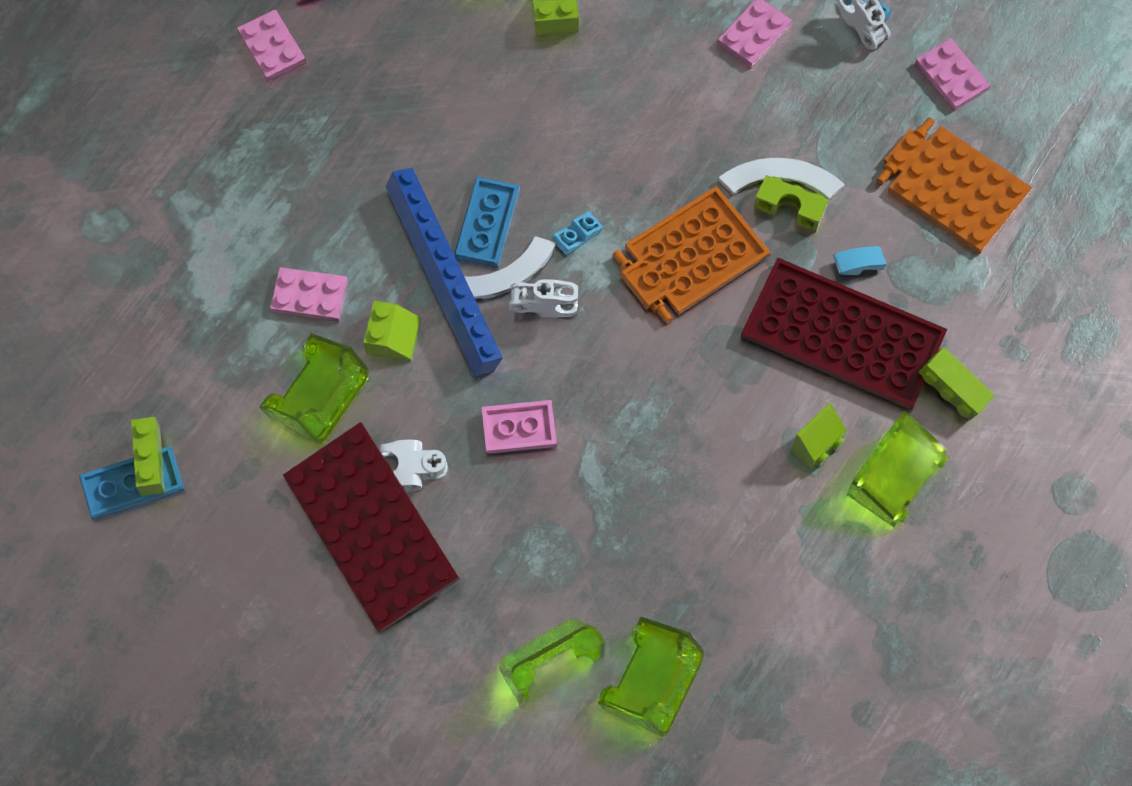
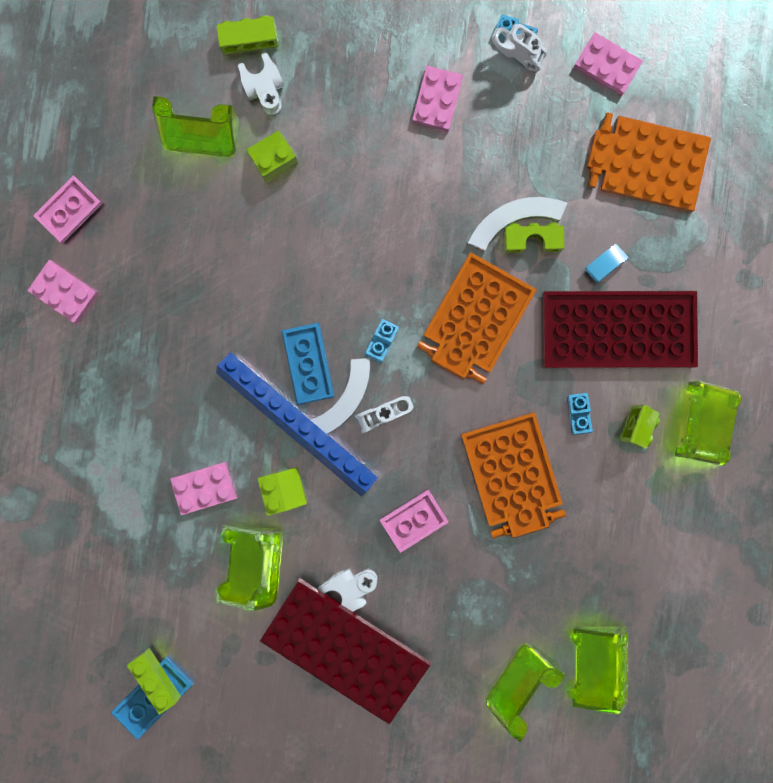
camera: 25 degrees left, 20 degrees up
lime brick [919,347,995,420] -> none
none -> orange plate [461,412,566,539]
none -> medium azure slope [568,393,593,435]

